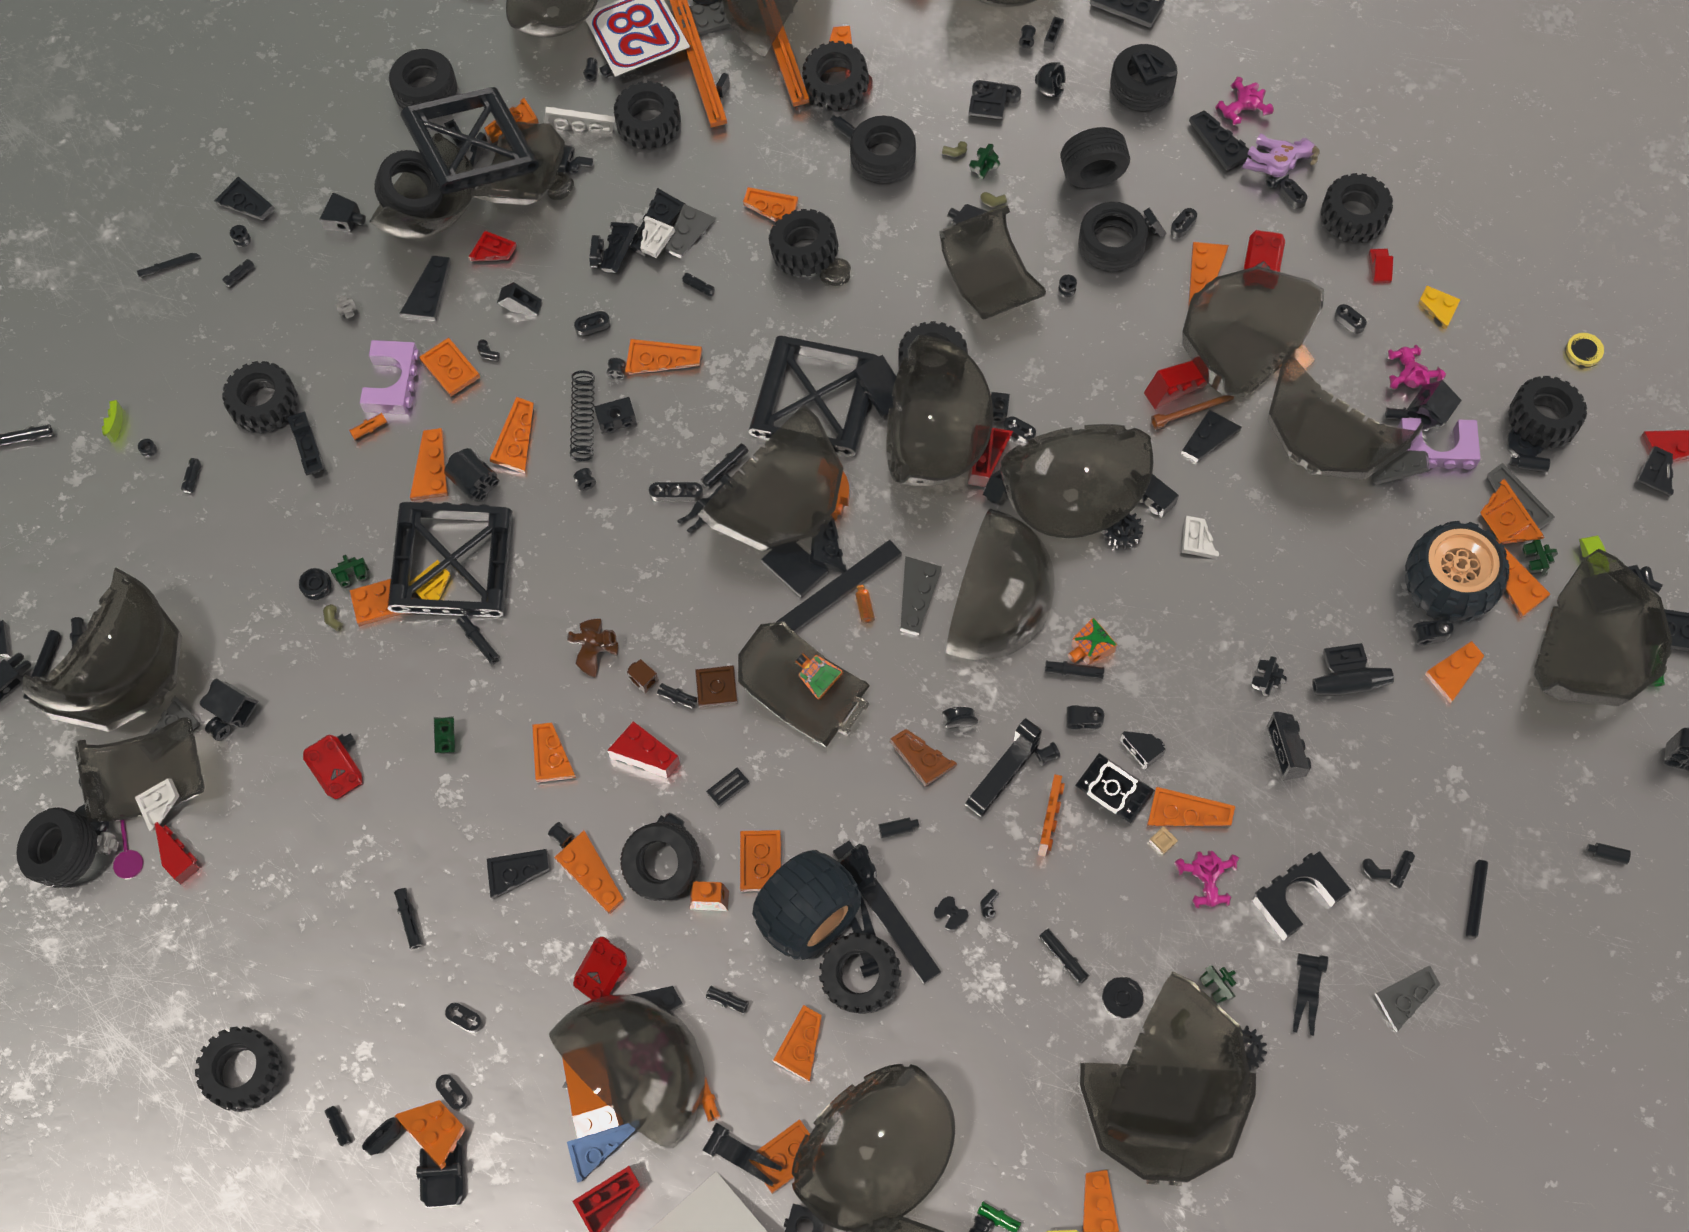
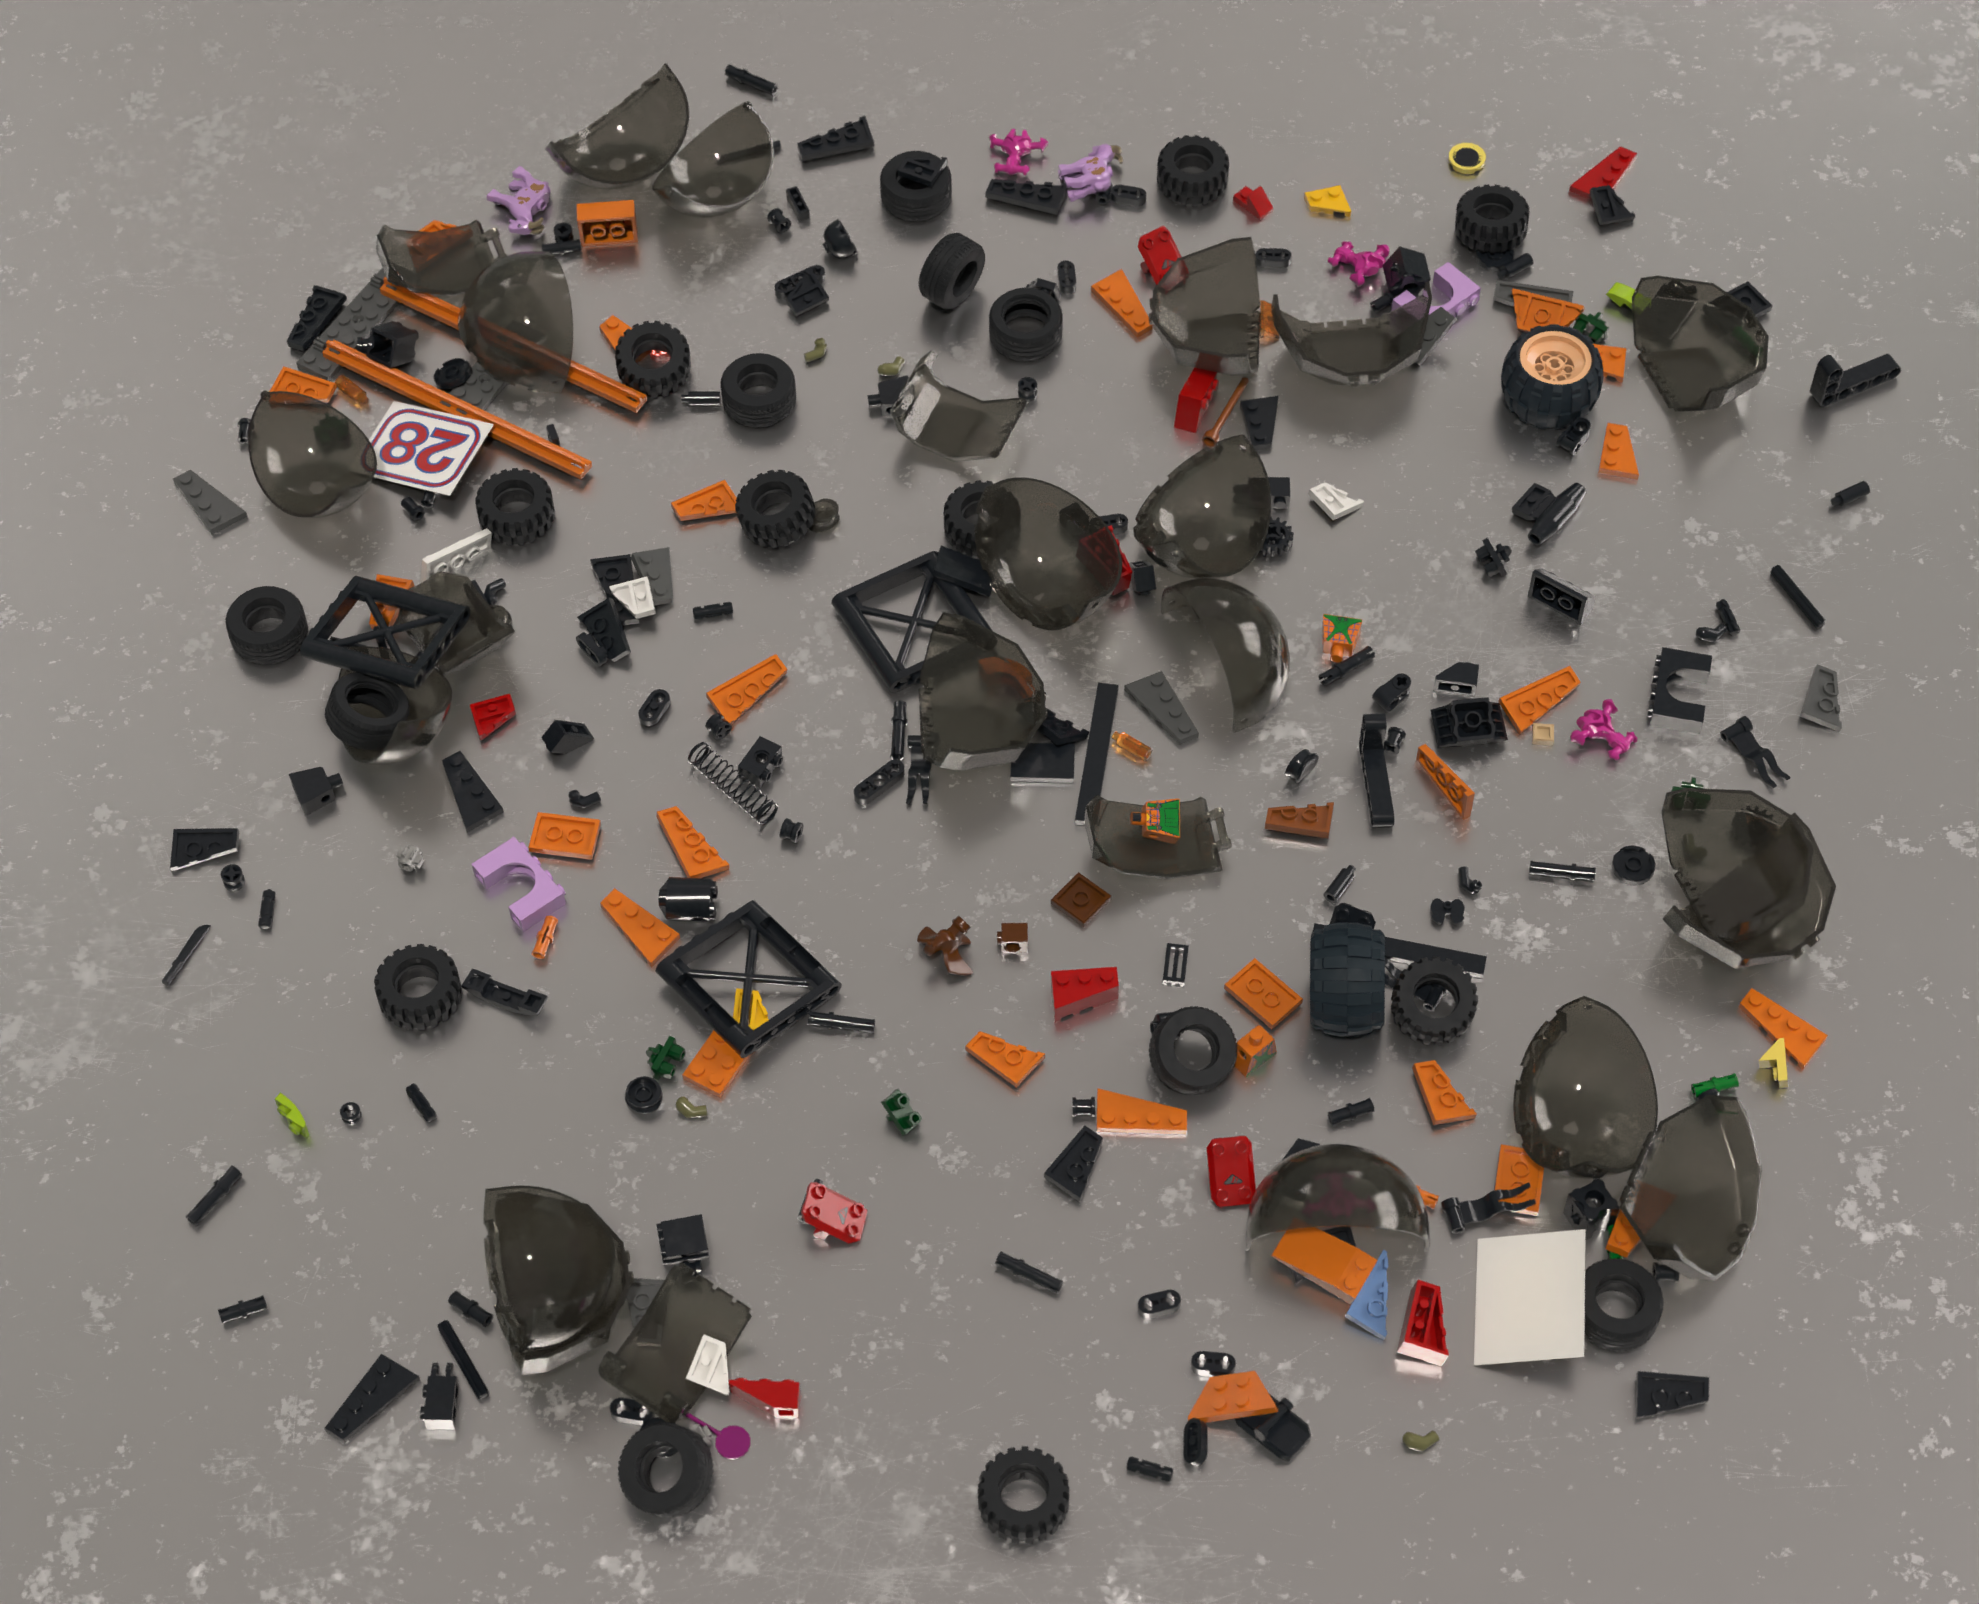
camera: 45 degrees left, 10 degrees down
black pin [657,683,697,709] -> none
dark green hips [969,144,1000,179] -> none

